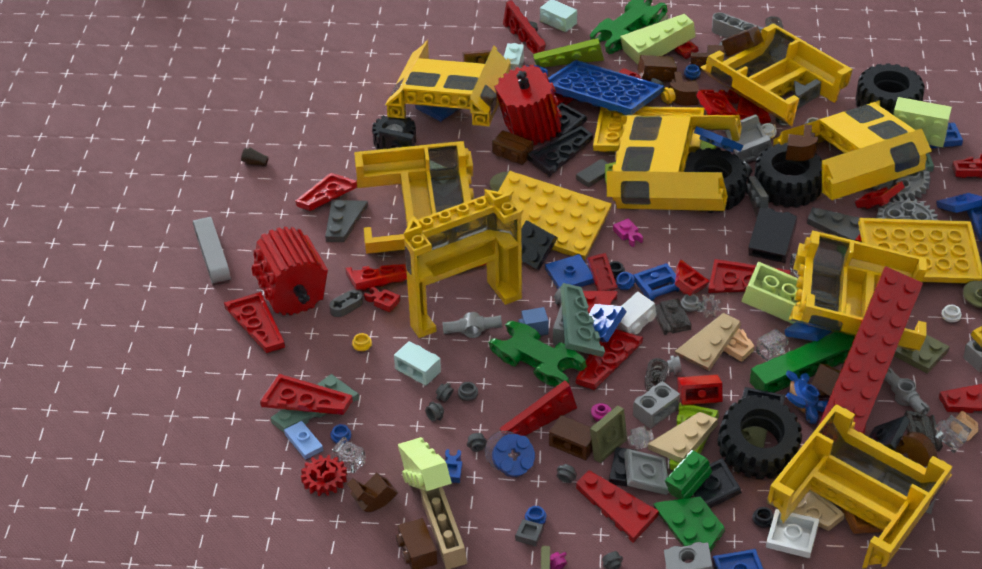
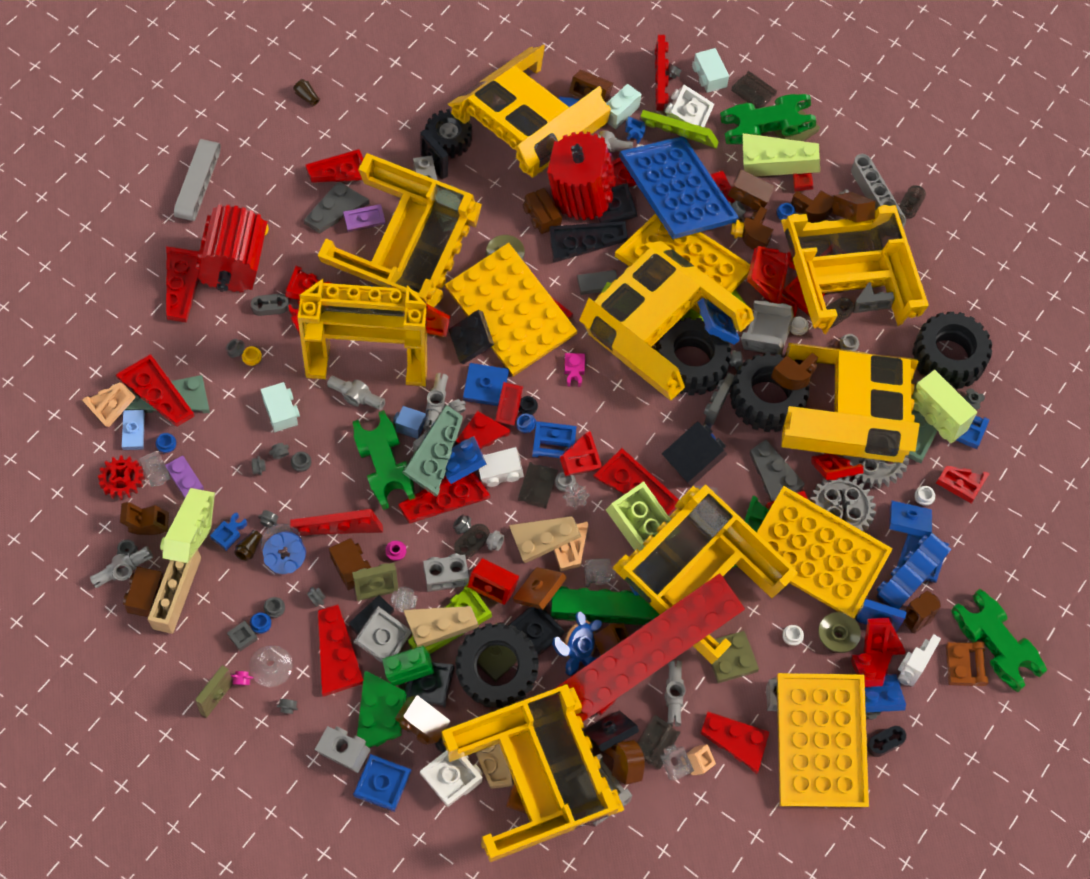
camera: 25 degrees right, 20 degrees up
none -> light nougat wing [82,382,136,427]
none -> light grey pin [90,546,153,588]
none -> dark grey plate [117,540,138,555]
none -> medium lavender plate [165,456,204,498]
none -> dark grey plate [226,339,245,358]
none -> dark brown cone [234,530,262,561]
none -> clear dish [249,645,293,687]
none -> dark grey plate [264,597,285,618]
none -> medium lavender plate [343,204,385,232]
none -> brick [395,695,450,745]
none -> light grey pin [423,373,448,431]
none -> dark grey plate [453,515,472,535]
none -> dark orange plate [512,567,567,610]
none -> white plate [664,85,714,127]
none -> clear smoke plate [731,71,777,109]
none -> white plate [914,486,935,506]

